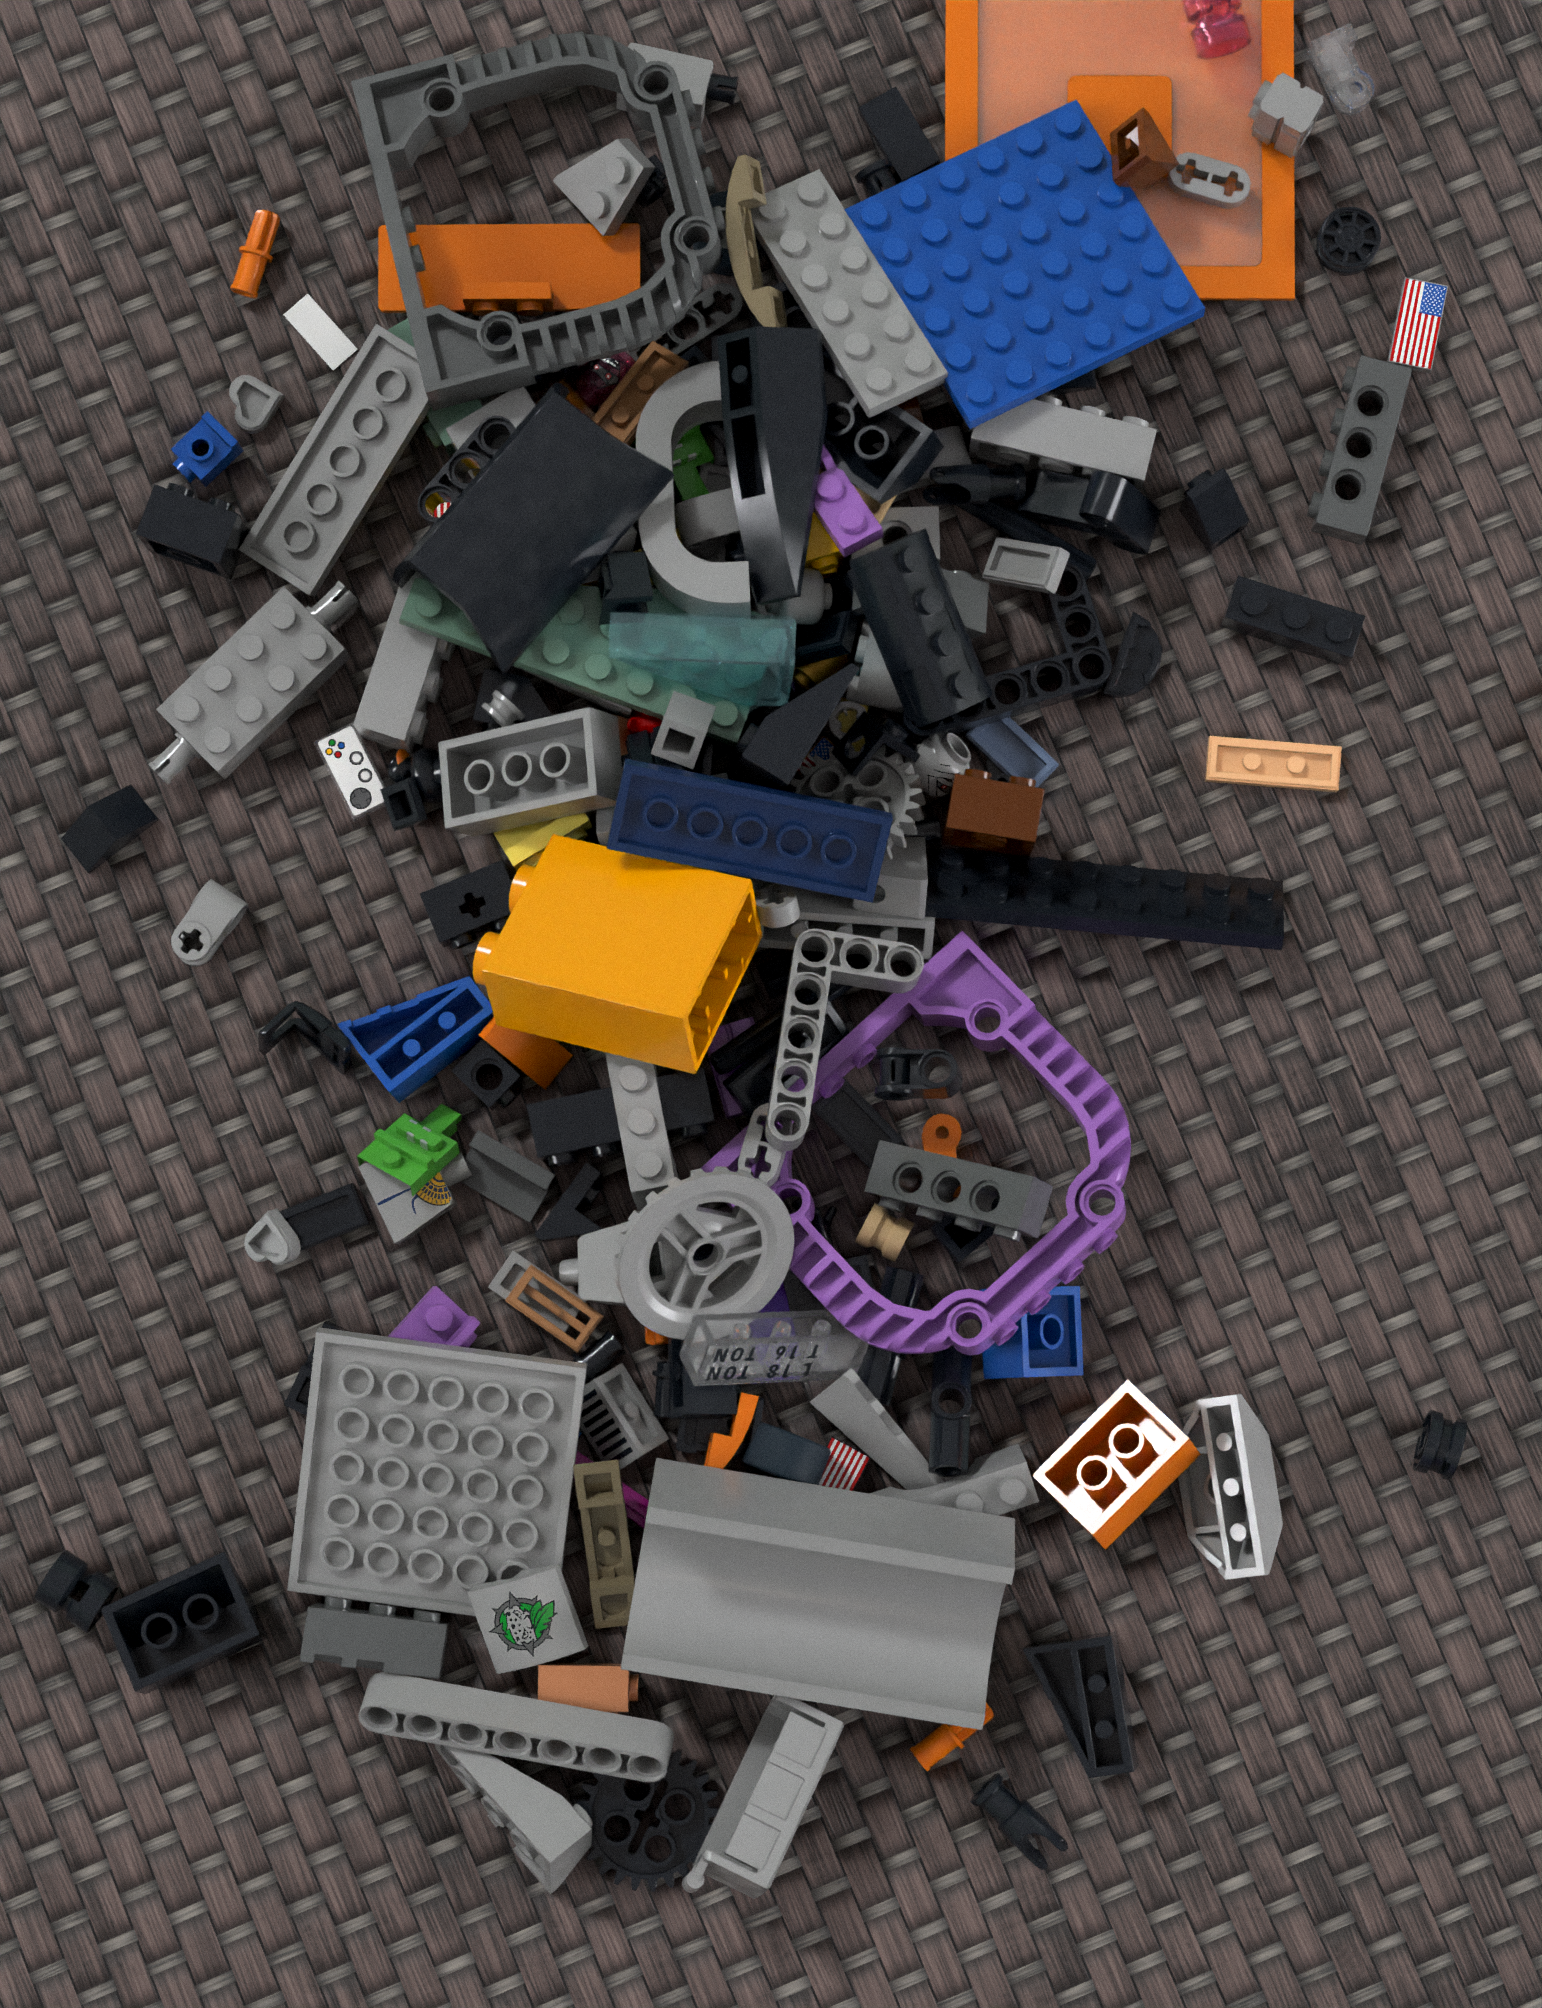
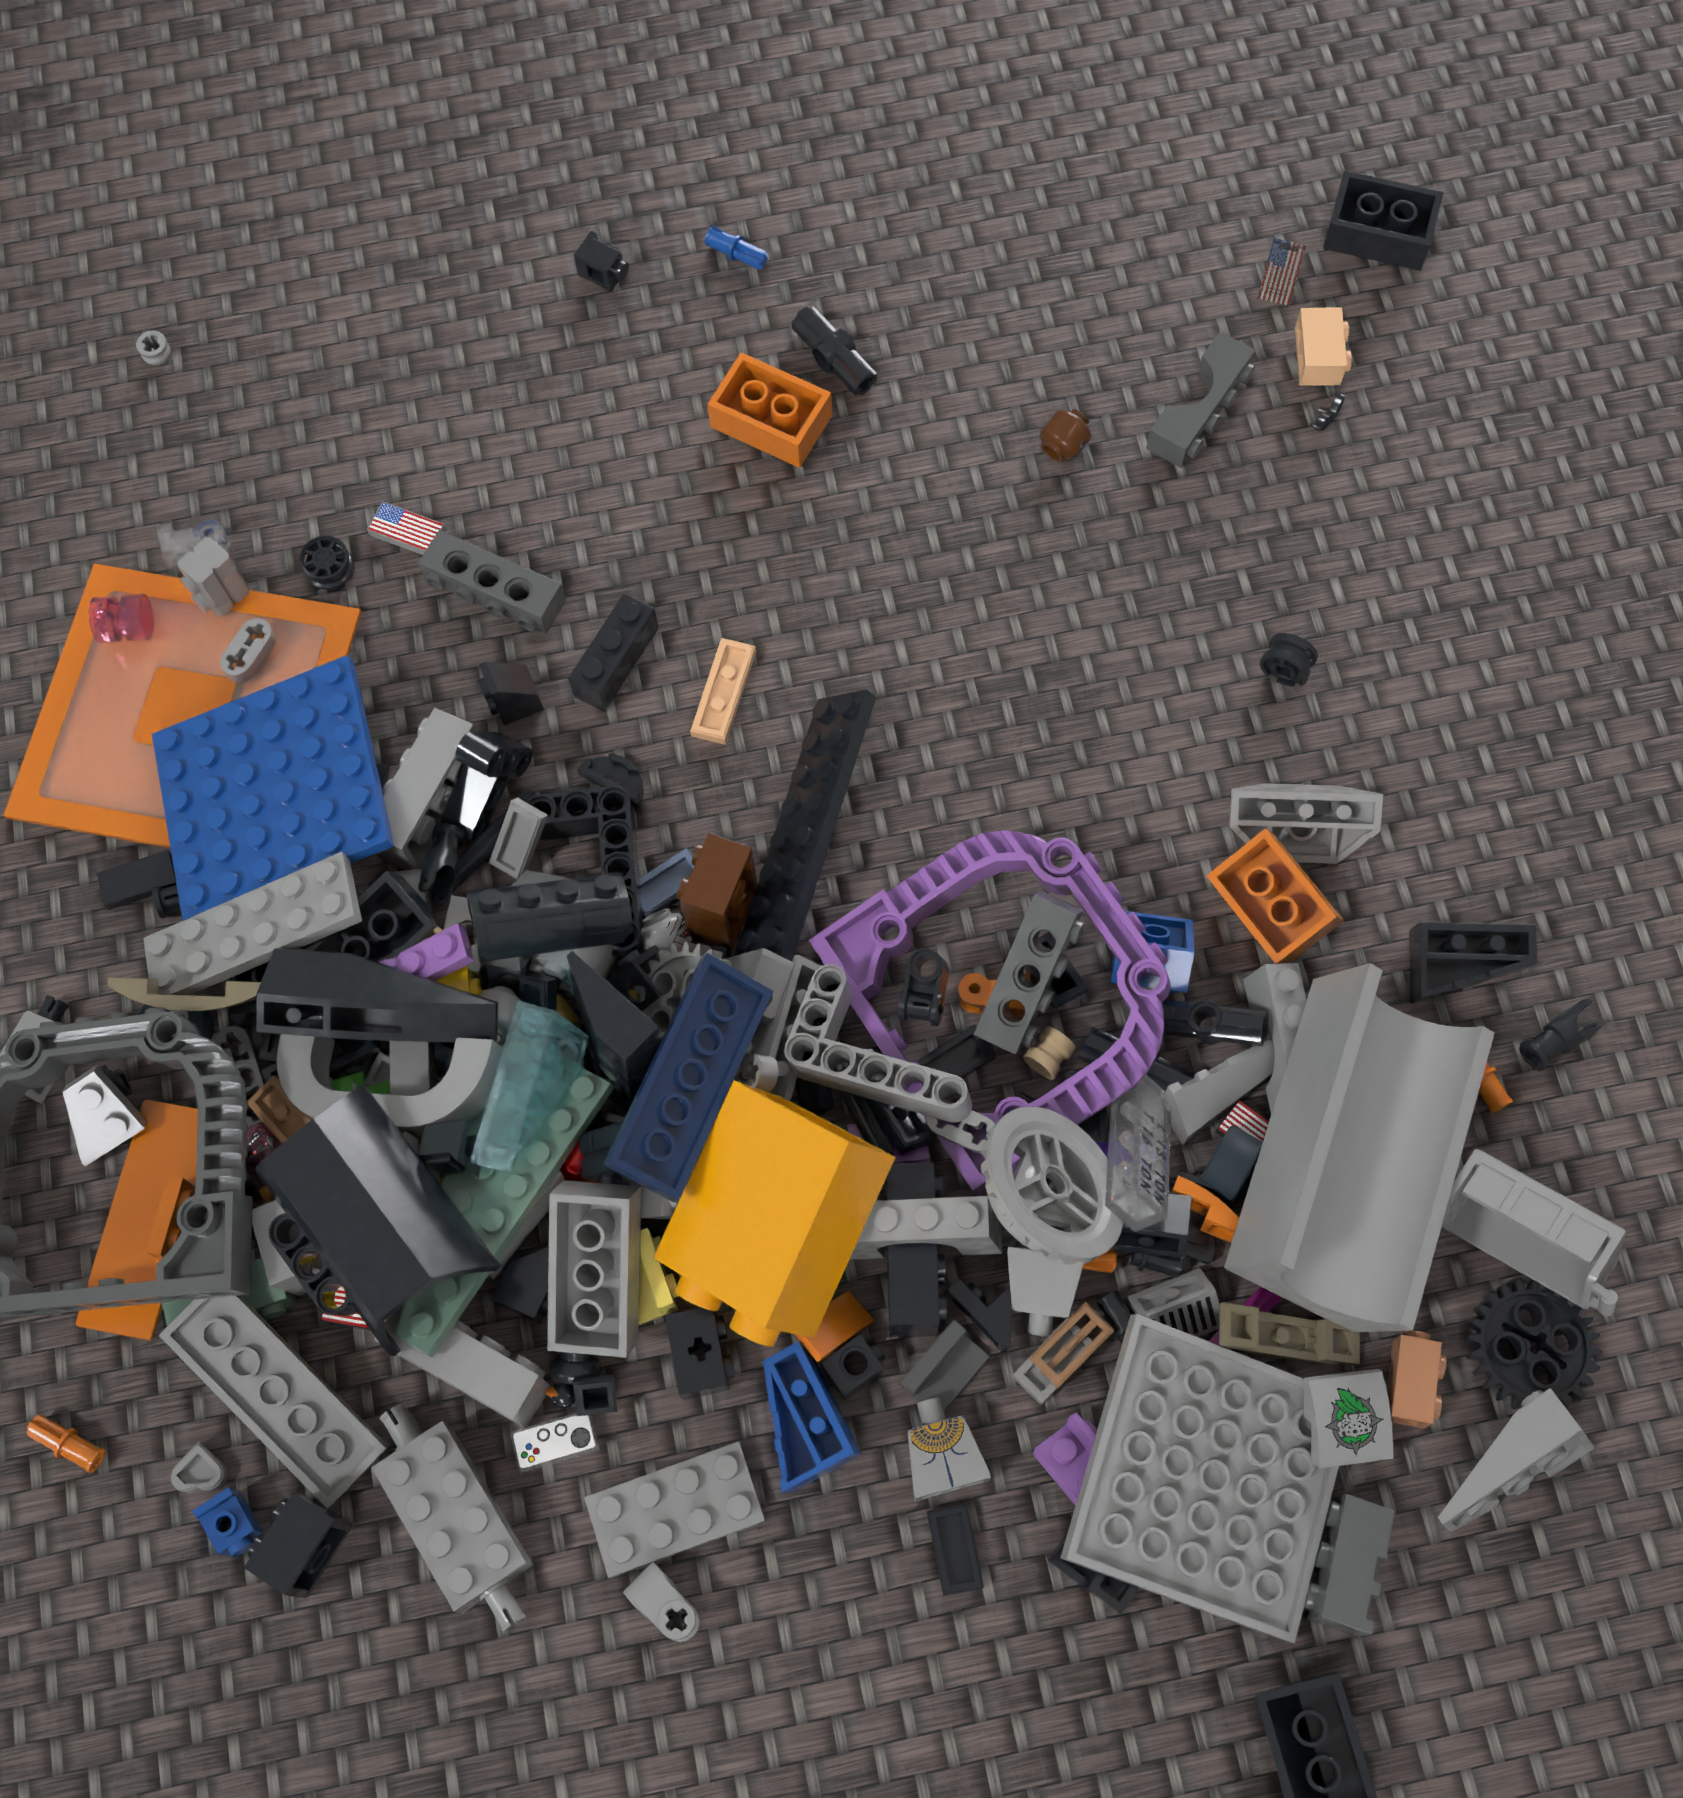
camera: 80 degrees left, 15 degrees down
black slope [61,784,159,874] -> none
light grey tile [244,1208,301,1265] -> none
black piece [258,1001,351,1075] -> none
white sticker [283,294,358,371] -> none
bright green piece [357,1104,462,1196] -> none
light grey beam [358,1672,674,1782] -> none
light grey bush [480,690,525,727] -> none
light grey brick [651,691,716,769] -> none
reddish brown slope [1110,107,1179,190] -> none
none -> light grey plate [584,1441,766,1579]

